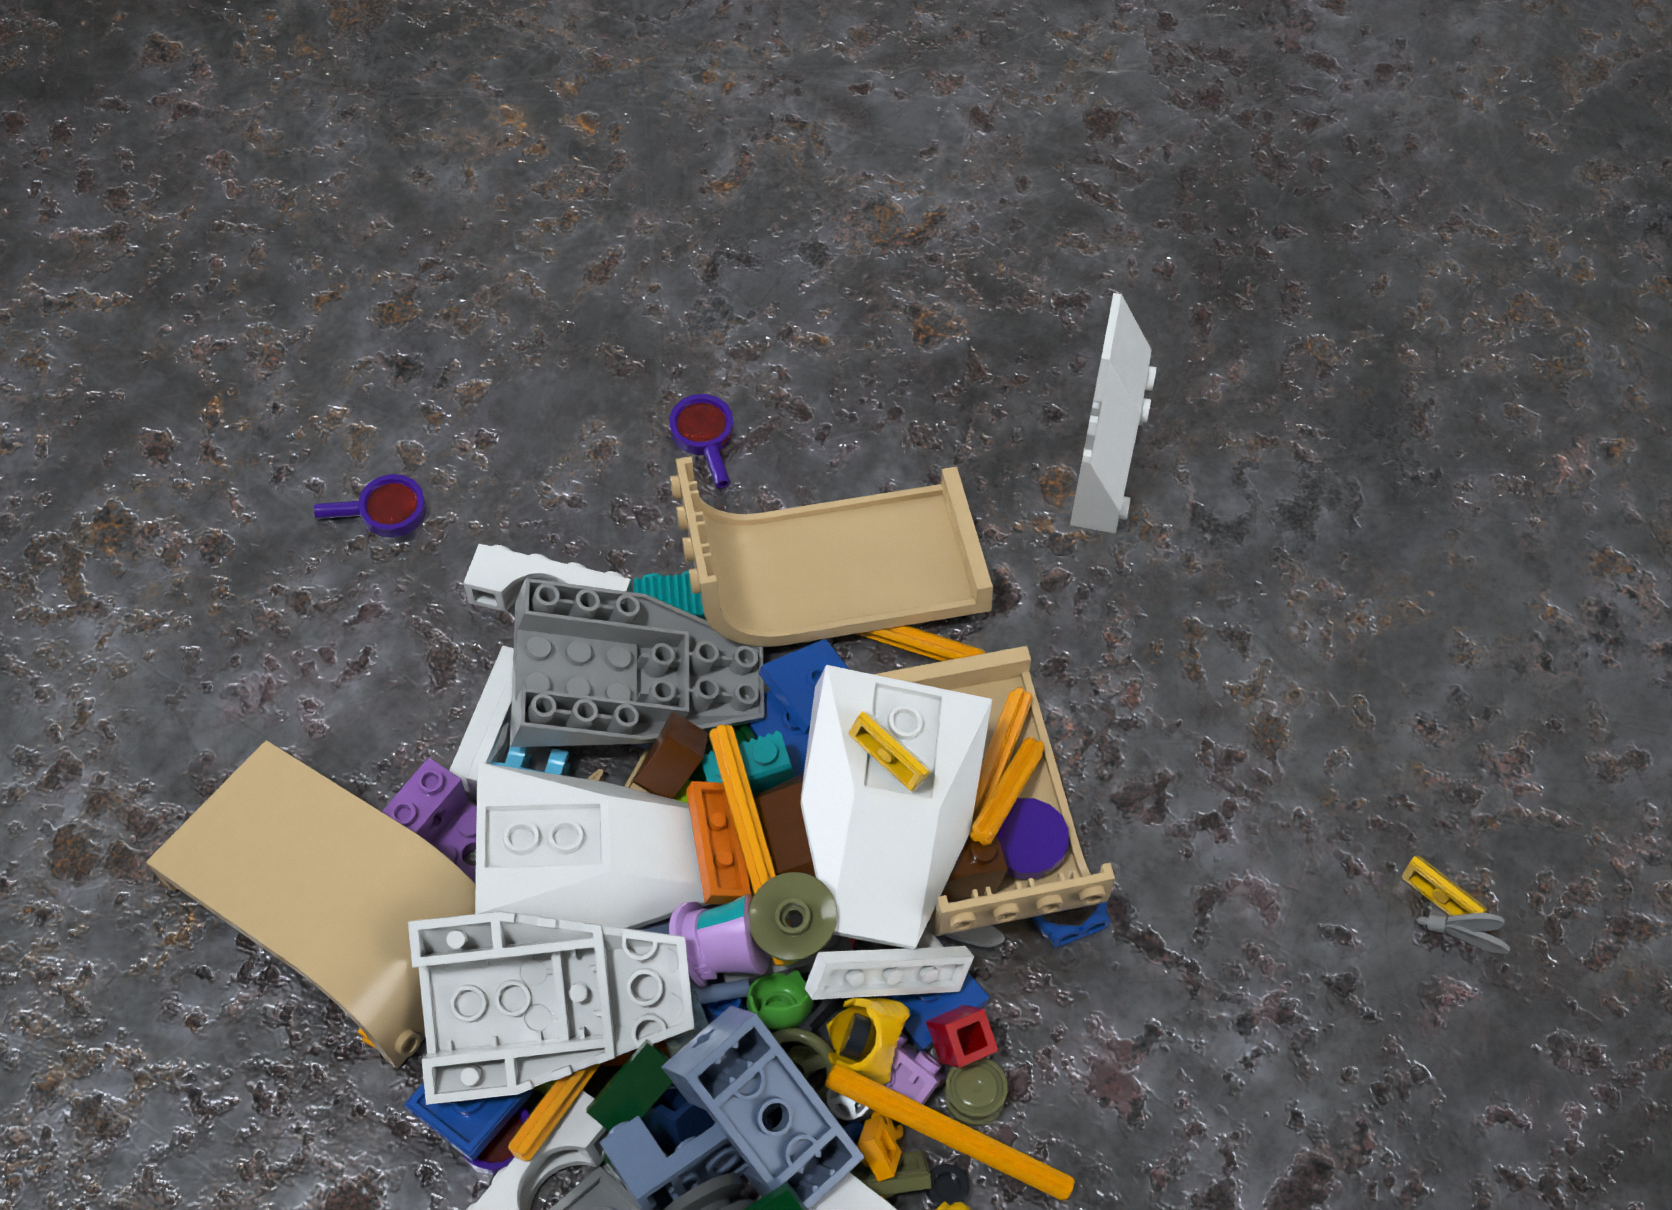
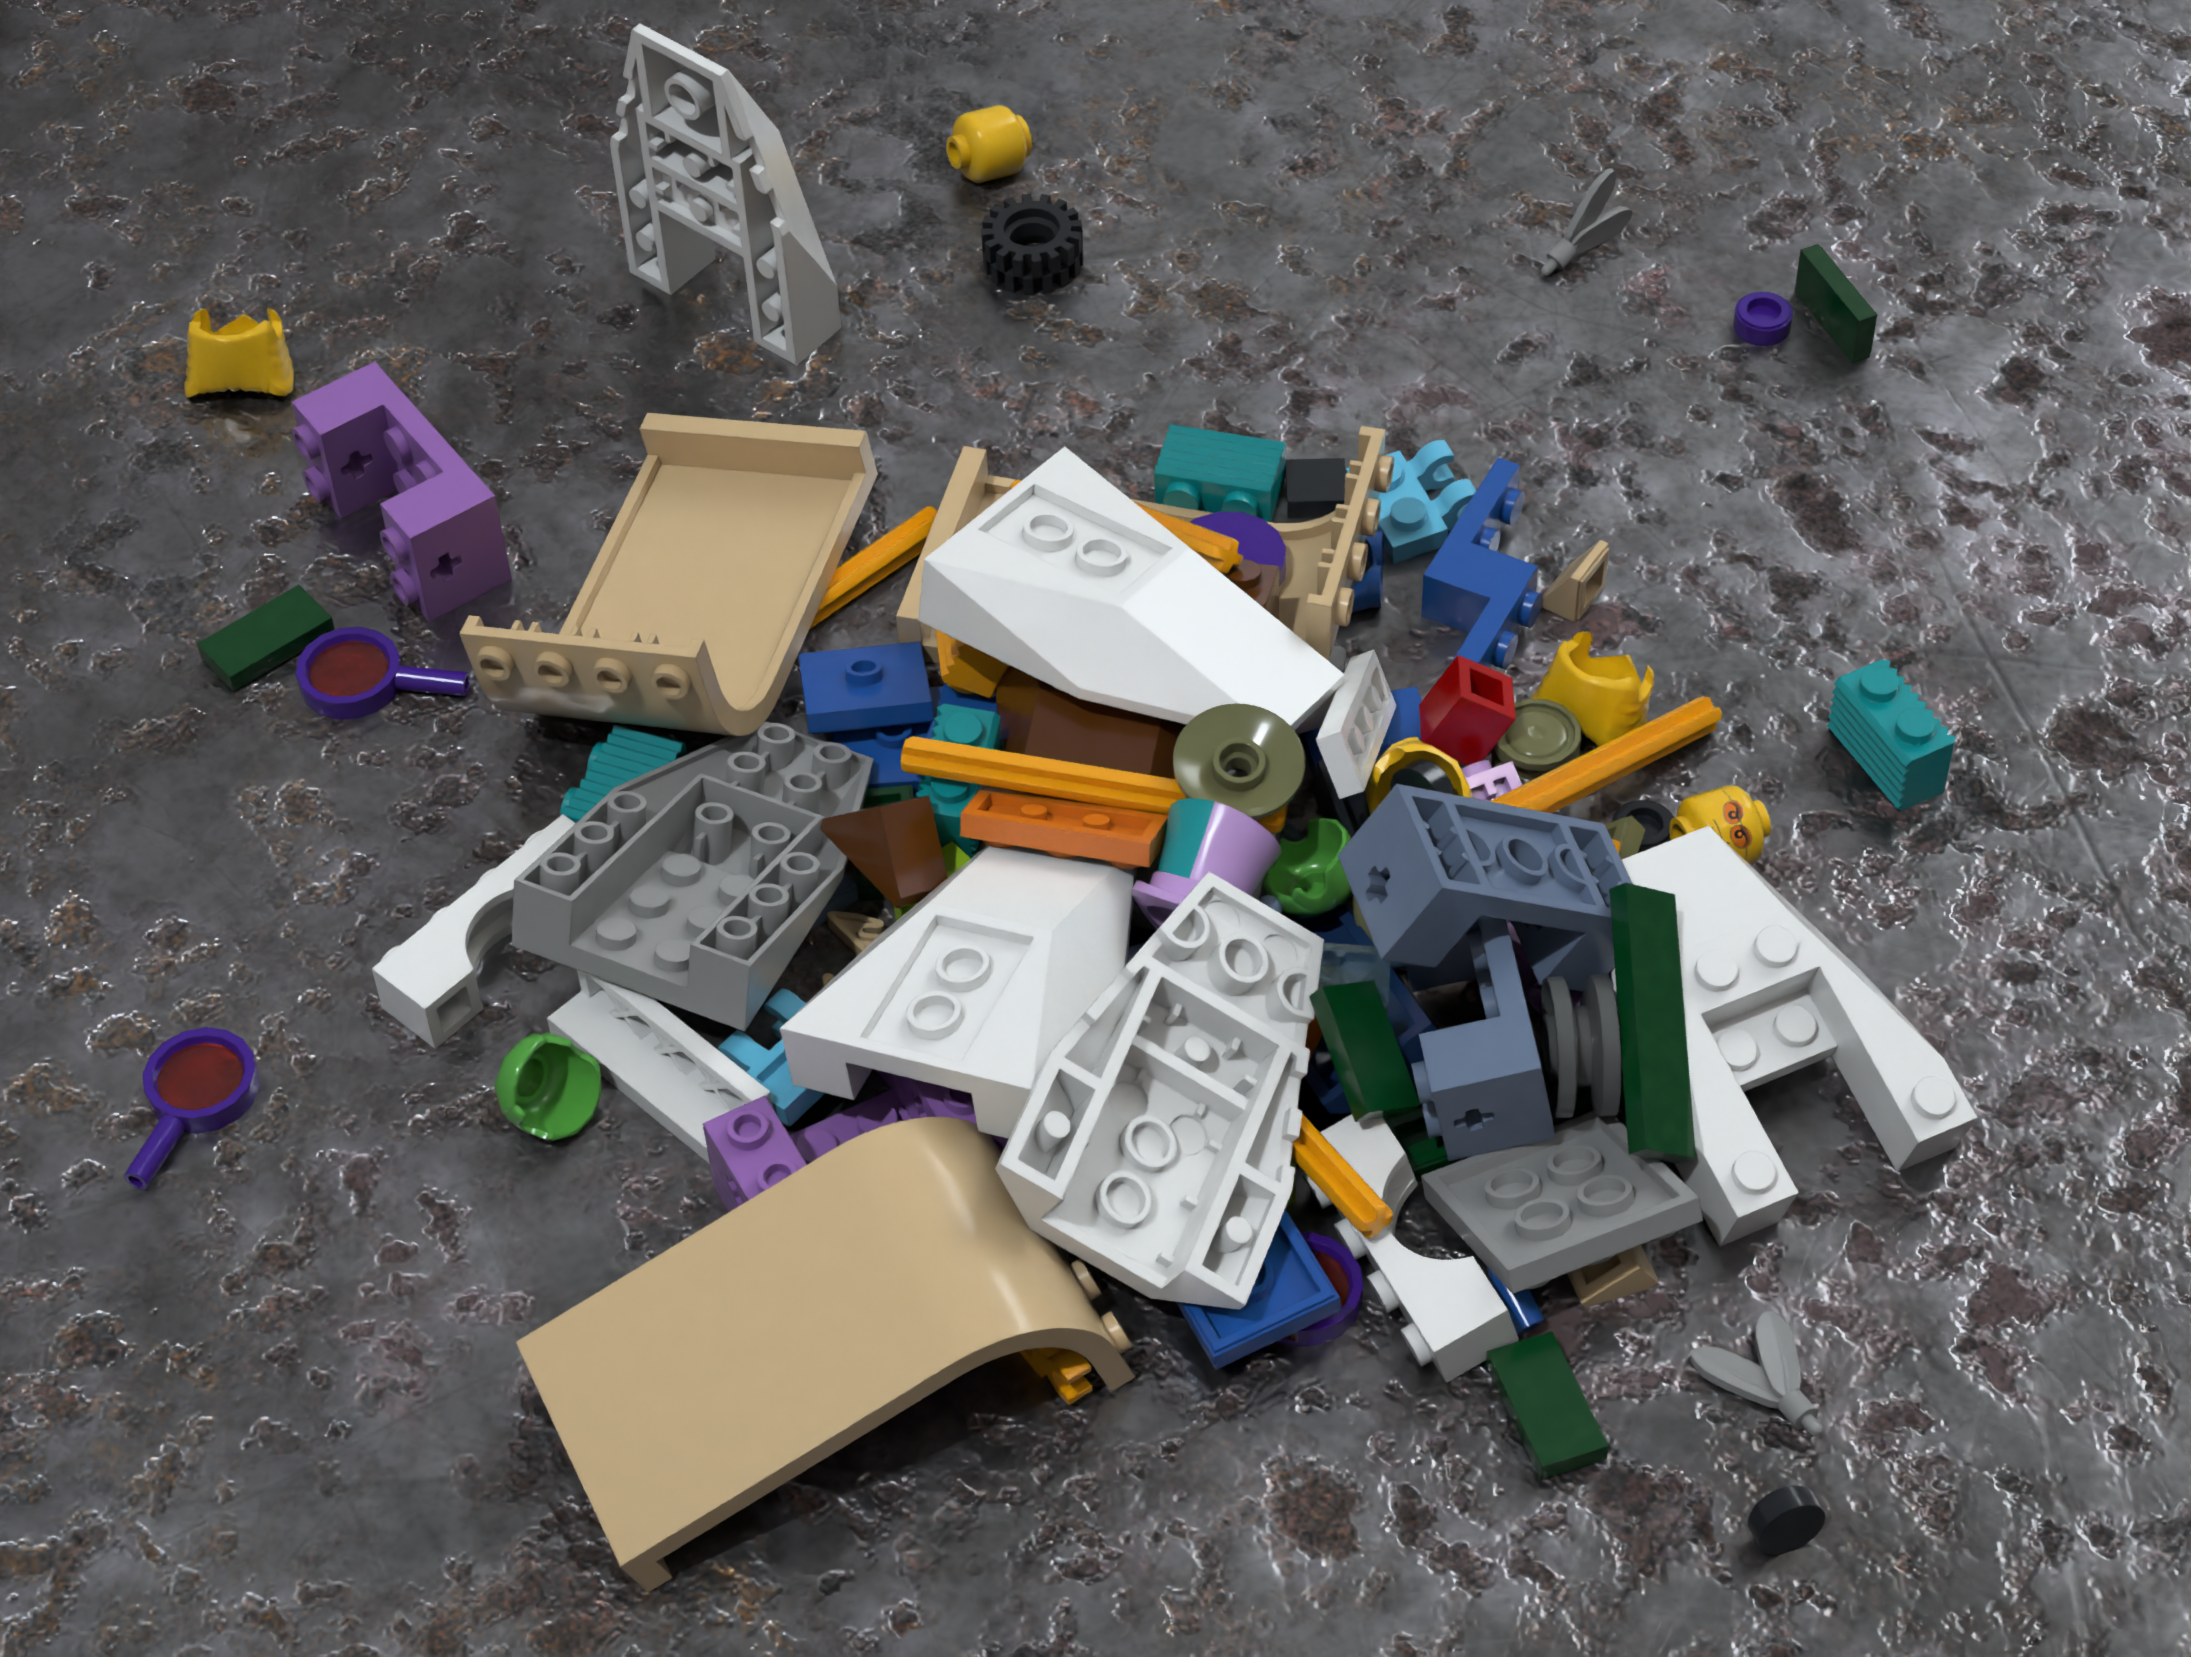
camera: 60 degrees left, 10 degrees down
yellow slope [848,711,932,792] -> none
yellow slope [1402,856,1488,916] -> none
none -> yellow hair [184,308,294,398]
none -> dark green tile [197,585,335,692]
none -> medium lavender plate [292,361,512,622]
none -> bright green hair [494,1032,602,1141]
none -> yellow head [946,105,1032,183]
none -> black tyre [981,193,1084,295]
none -> teal brick [1154,424,1286,522]
none -> black tile [1285,458,1346,518]
none -> medium azure plate [1345,440,1476,564]
none -> blue bracket [1421,457,1543,671]
none -> yellow hair [1530,631,1654,747]
none -> tan slope [1541,540,1610,623]
none -> dark purple tile [1733,292,1793,346]
none -> dark green tile [1795,244,1877,363]

